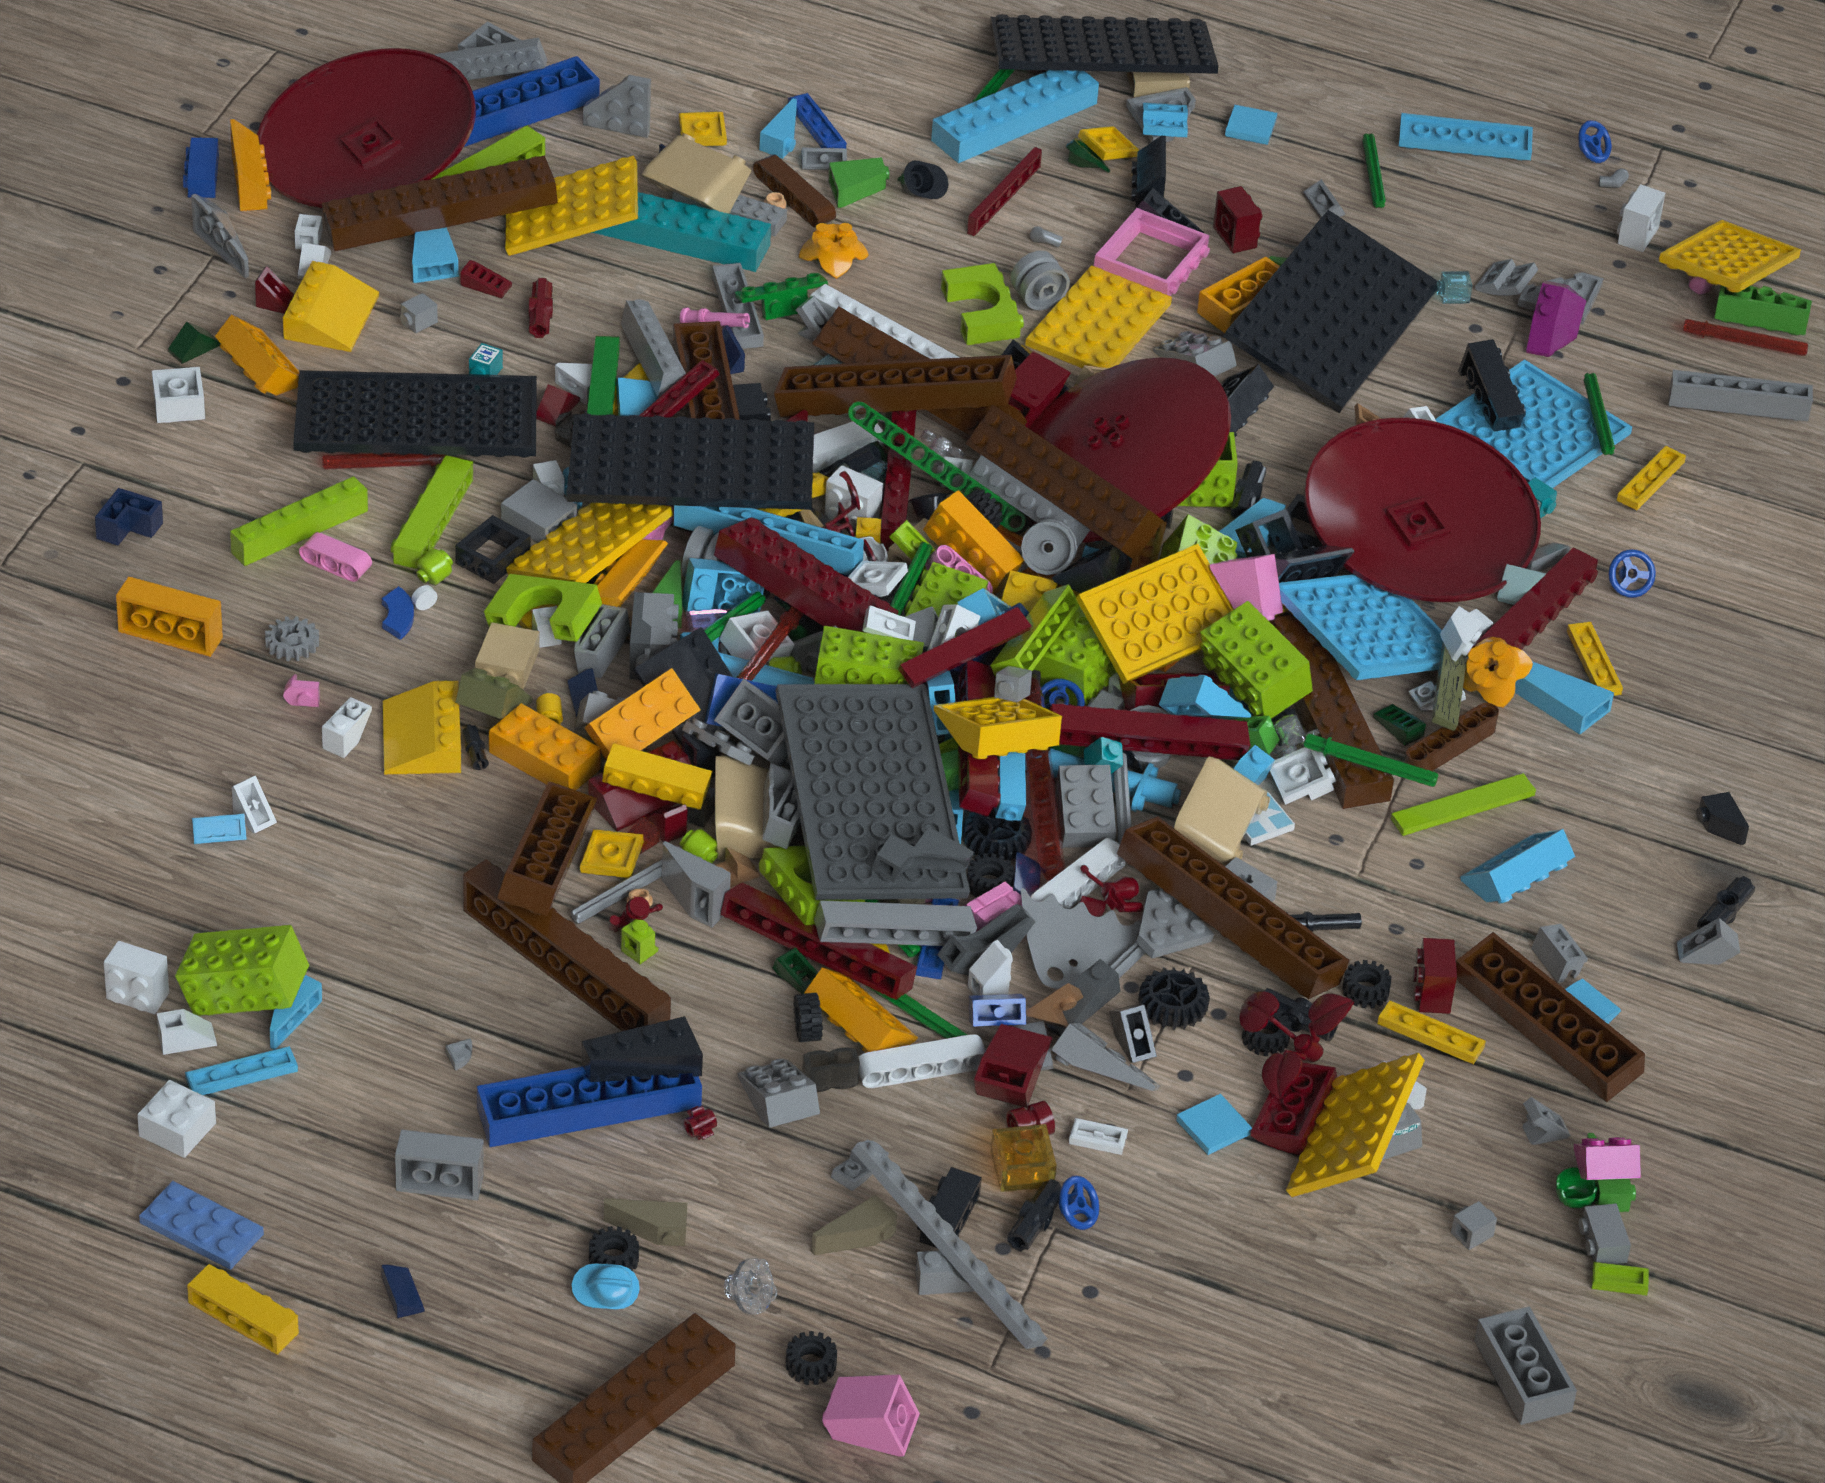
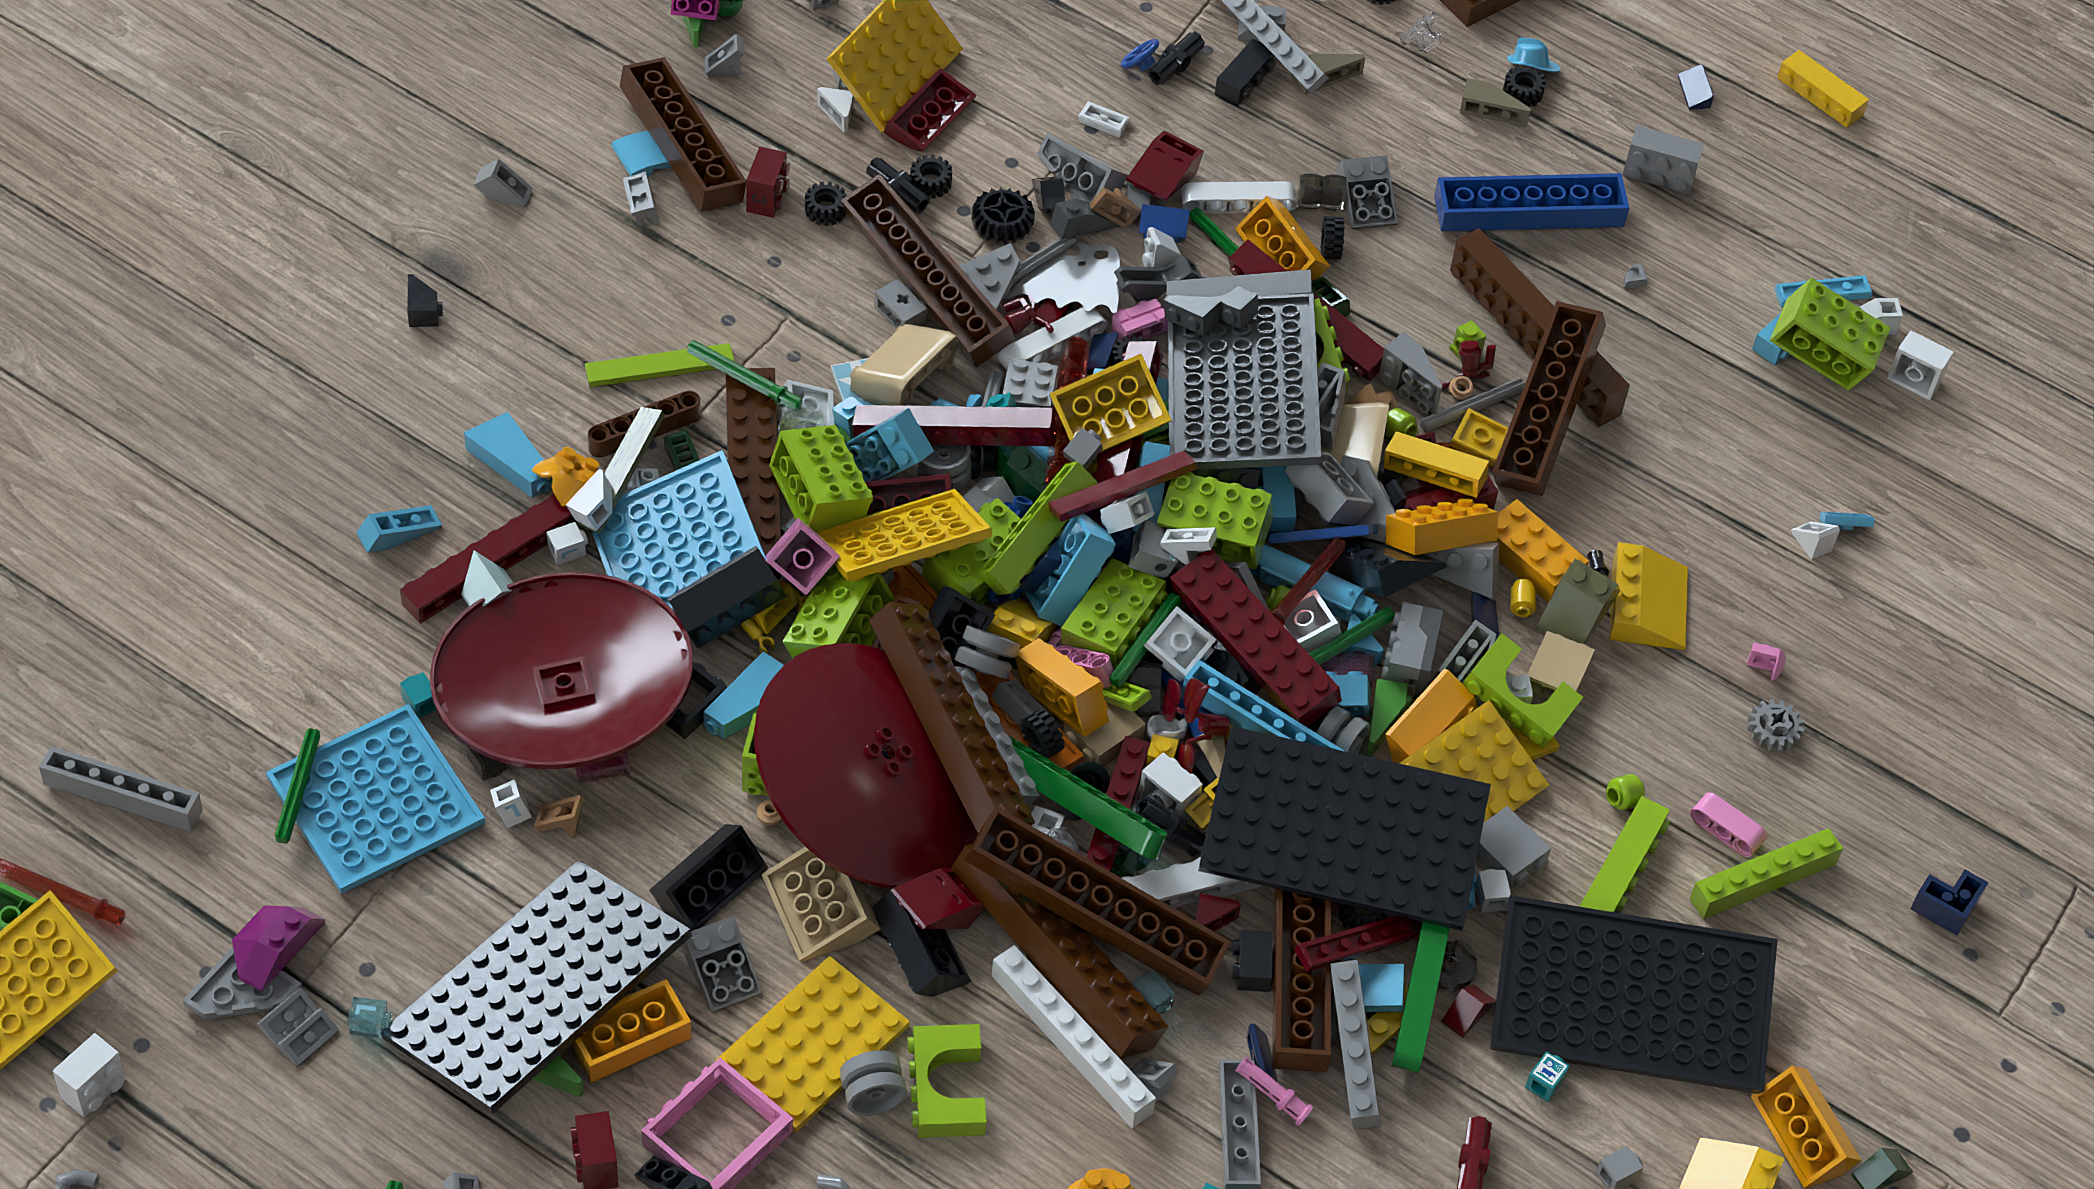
camera: 170 degrees left, 10 degrees up
light orange brick [116,576,223,657] -> none
white brick [138,1080,216,1158] -> none
medium blue plate [139,1181,264,1270] -> none
white brick [152,367,205,423] -> none
white slope [322,697,372,758] -> none
blue tile [382,586,414,640] -> none
white tile [412,585,437,610] -> none
black window [455,515,531,584] -> none
white slope [555,363,592,405] -> none
black wedge [582,1016,703,1082] -> none
dark red gear [683,1106,717,1140] -> none
green bracket [735,273,828,320] -> none
light grey slope [831,1139,889,1191] -> none
clear yellow brick [990,1124,1057,1192] -> none
dark red wheel [1006,1101,1055,1145] -> none
medium azure tile [1176,1094,1252,1155] -> none
black piece [1231,460,1267,519] -> none
black window [1235,509,1303,557] -> none
dark red plant [1239,991,1354,1099] -> none
black pin [1286,911,1362,932] -> none
yellow plate [1377,1000,1486,1065] -> none
black wedge [1458,339,1526,432] -> none
medium azure slope [1460,829,1575,904] -> none
light grey slope [1526,542,1570,571] -> none
yellow plate [1567,622,1623,696] -> none
blue piece [1608,549,1656,598] -> none
yellow plate [1617,446,1686,510] -> none
black piece [1697,876,1755,929] -> none
none -> medium azure slope [356,505,442,553]

